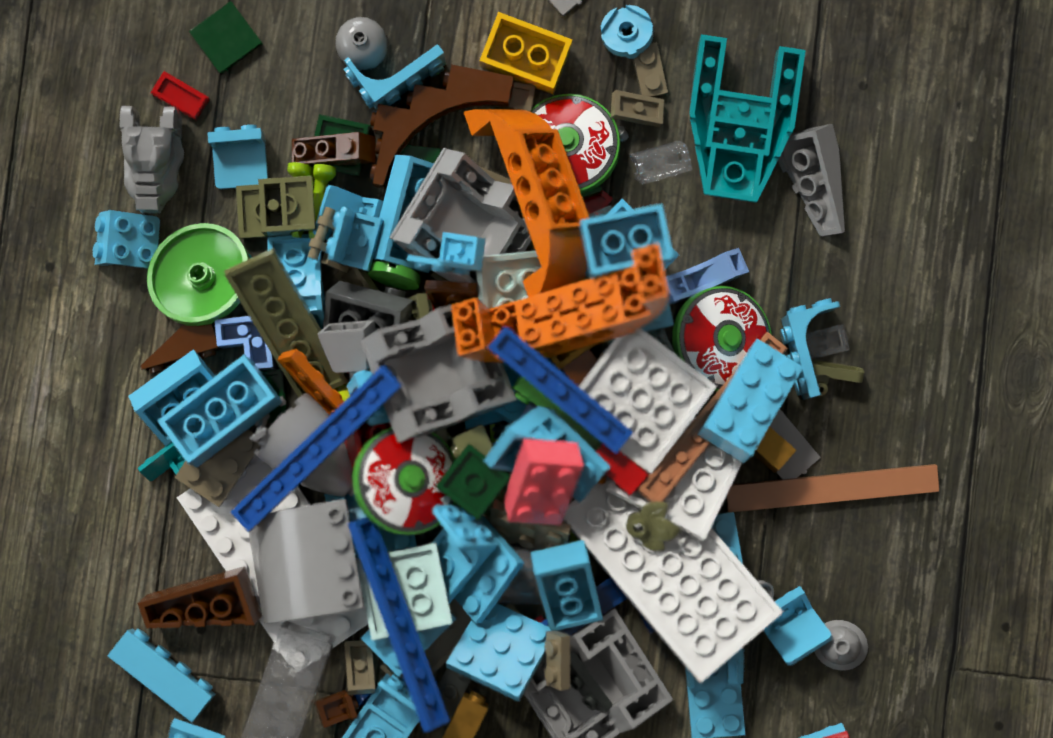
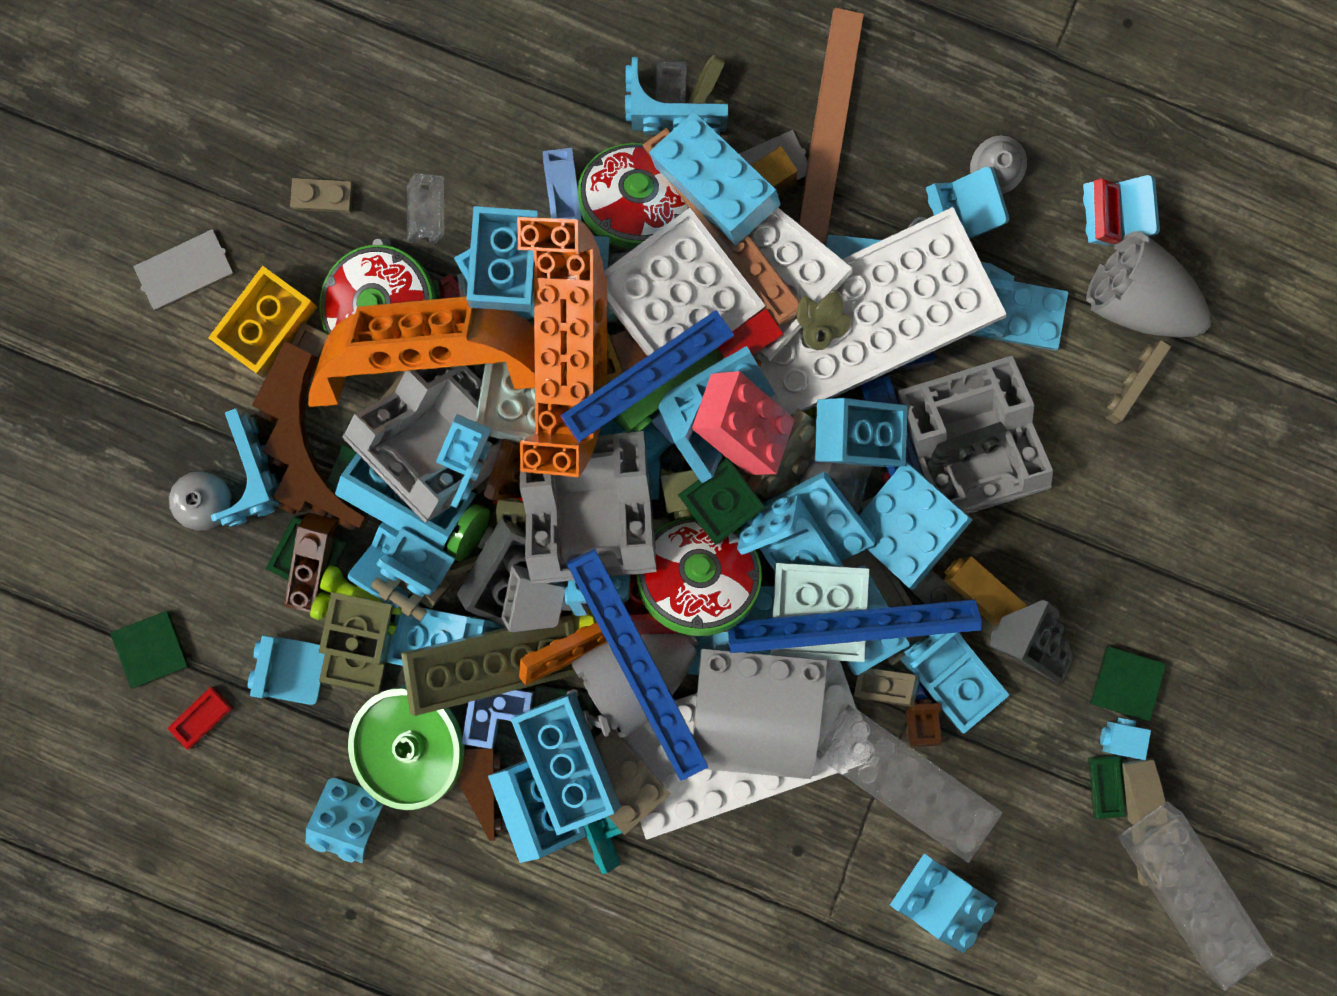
camera: 75 degrees left, 0 degrees up
medium azure brick [108,628,216,722] -> none
light grey animal [120,106,184,213] -> none
reddish brown wedge [137,566,262,628] -> none
dark tan plate [544,630,570,690] -> none
medium azure plate [601,5,654,59] -> none
dark tan plate [611,90,664,127] -> none
teal wedge [689,34,806,203] -> none
light grey wedge [778,124,845,236] -> none

